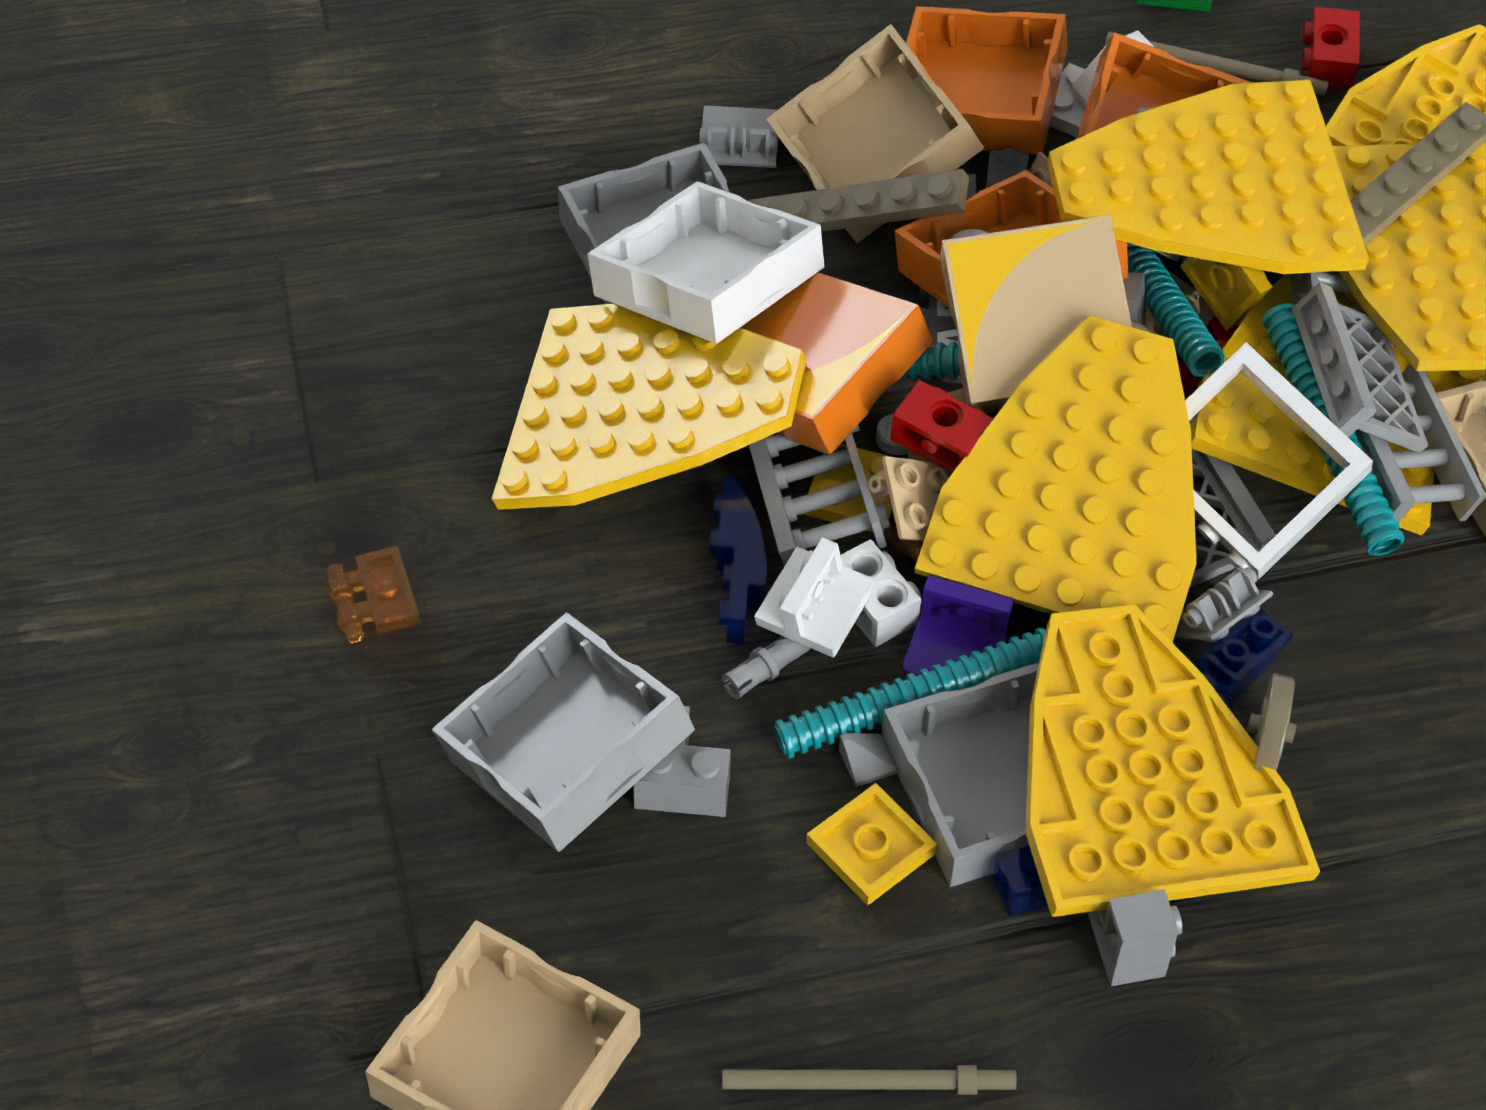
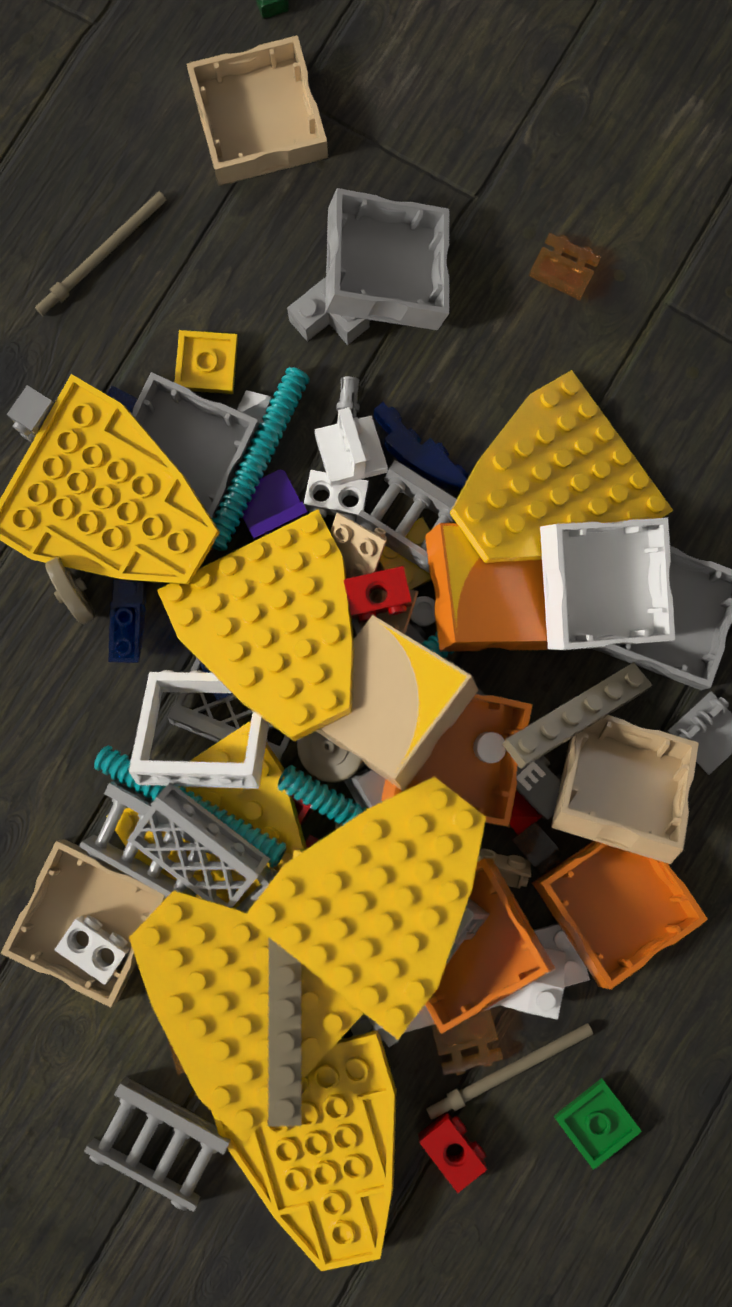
camera: 135 degrees right, 30 degrees up
light grey hinge [1174,567,1274,642] -> none

